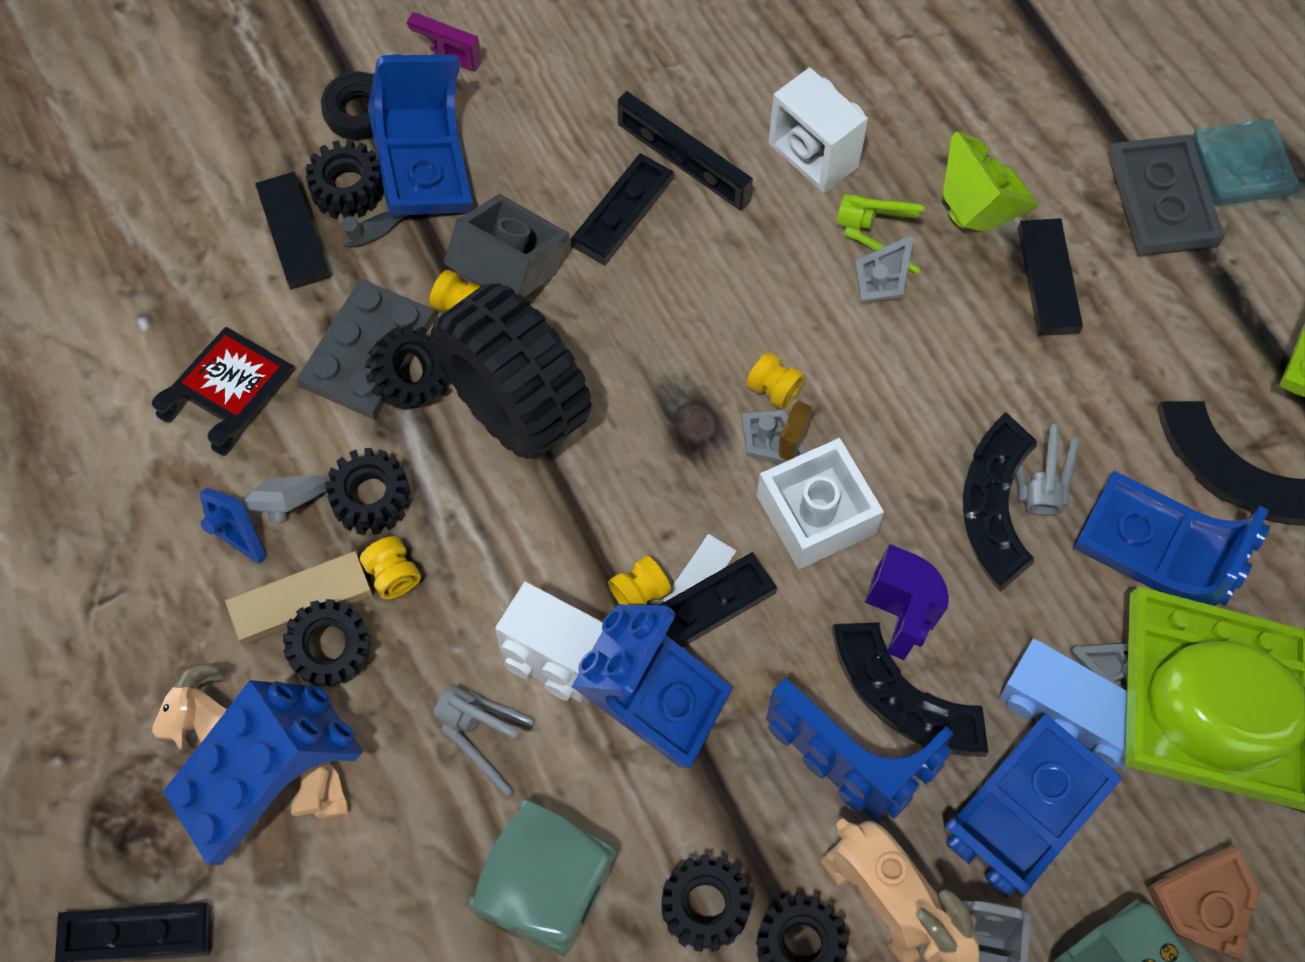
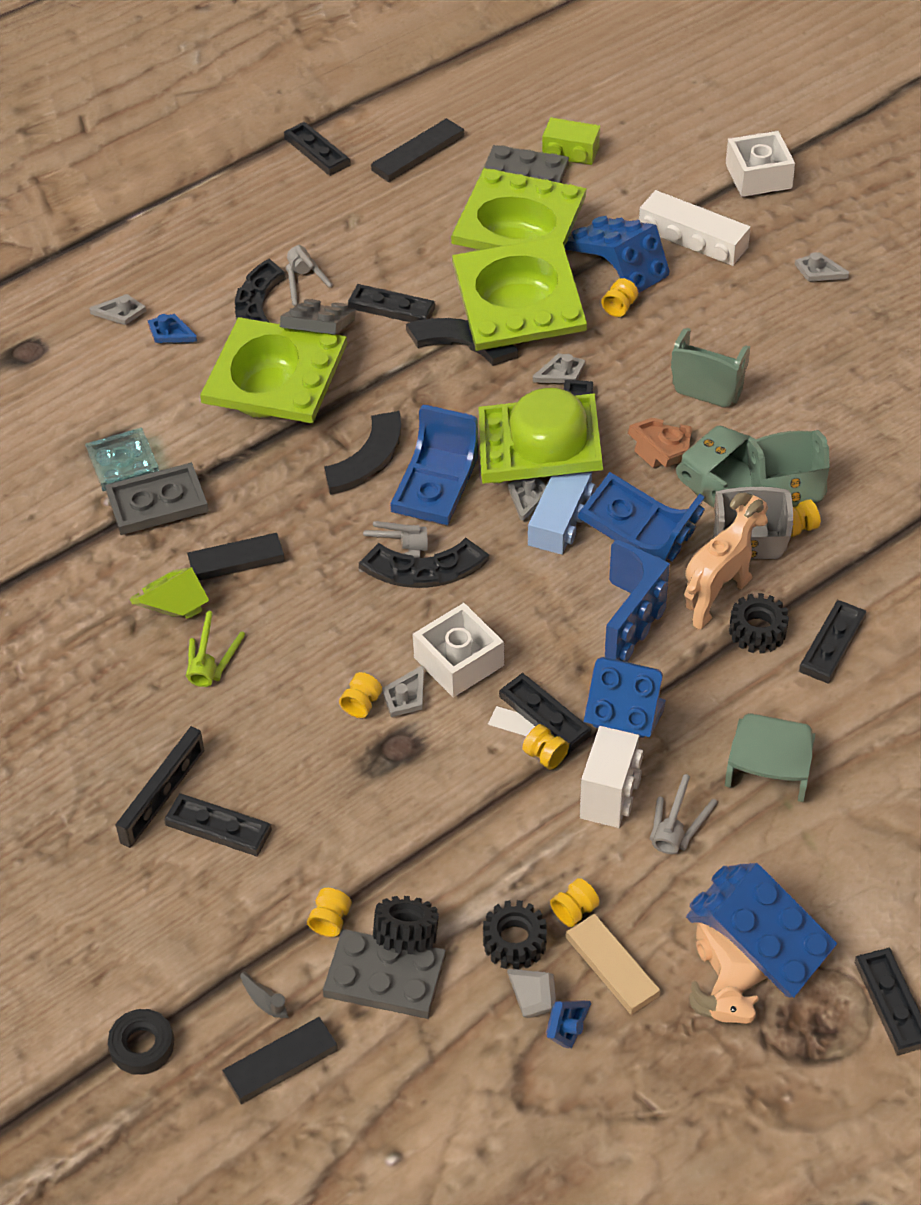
camera: 100 degrees left, 15 degrees down
flag [152,326,295,456] -> none
black tyre [283,599,371,687] -> none
black tyre [306,140,384,219] -> none
blue bracket [368,54,473,216] -> none
magenta tile [407,12,482,72] -> none
black tyre [430,283,592,459] -> none
dark grey brick [444,194,570,297] -> none
black tyre [661,855,751,952] -> none
white brick [768,67,868,194] -> none
pearl gold tile [778,401,812,461] -> none
black tile [832,622,988,757] -> none
light grey piece [855,235,914,303] -> none
dark purple brick [864,544,949,660] -> none

